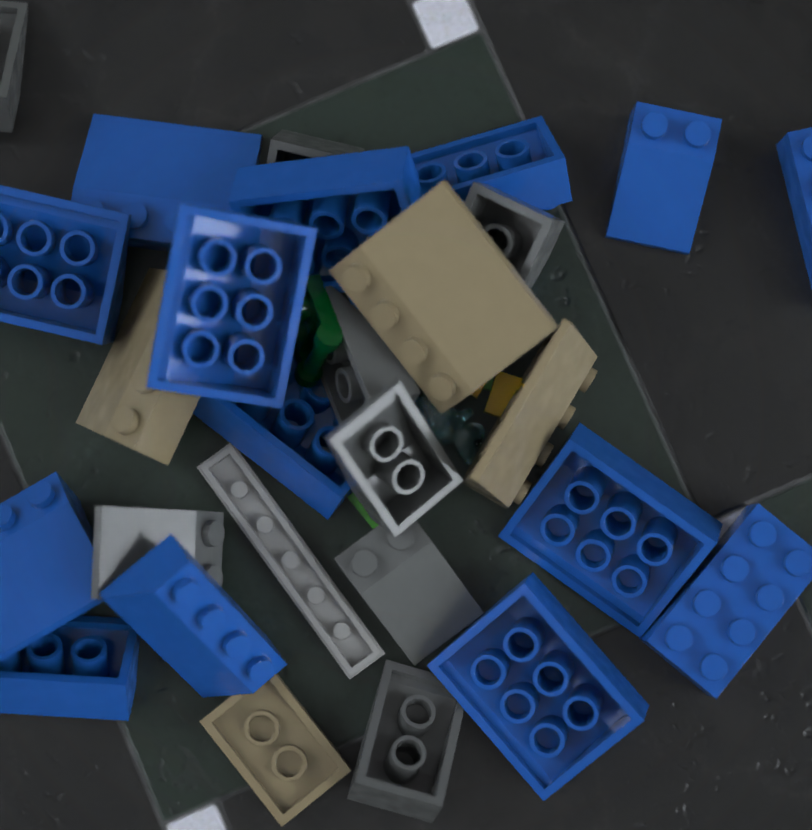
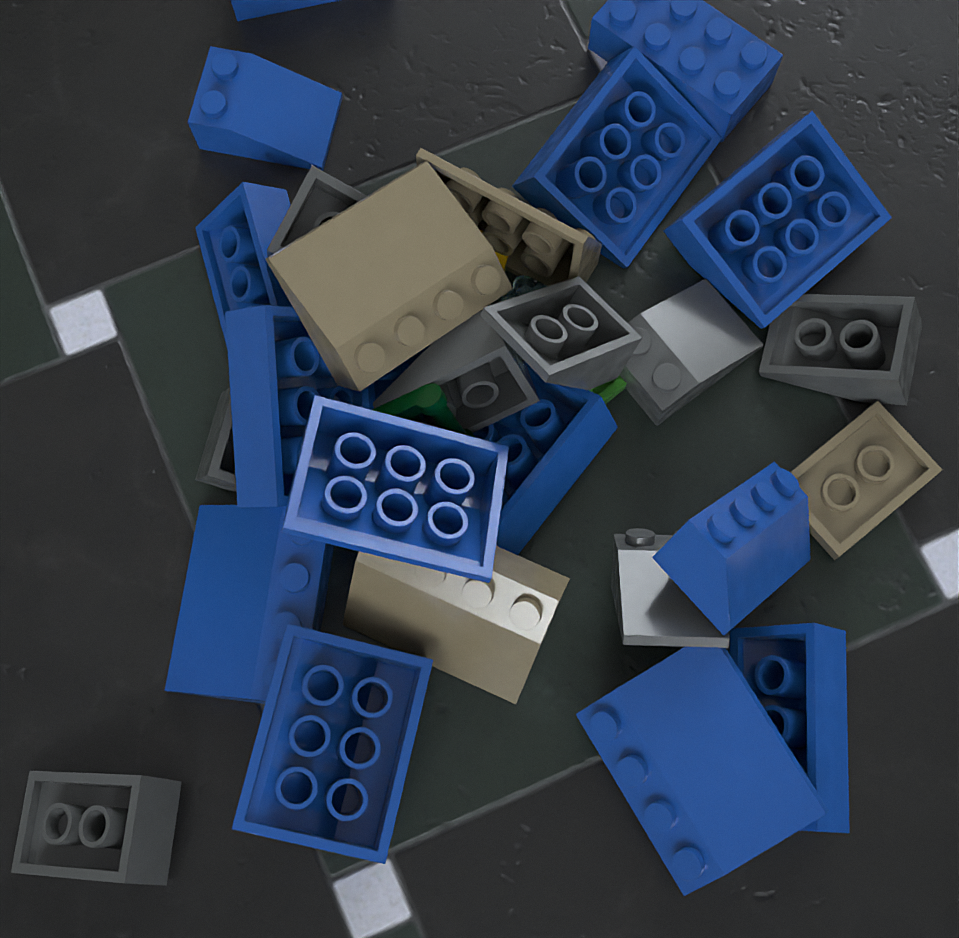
camera: 85 degrees left, 10 degrees down
light grey tile [197,443,385,680] -> none

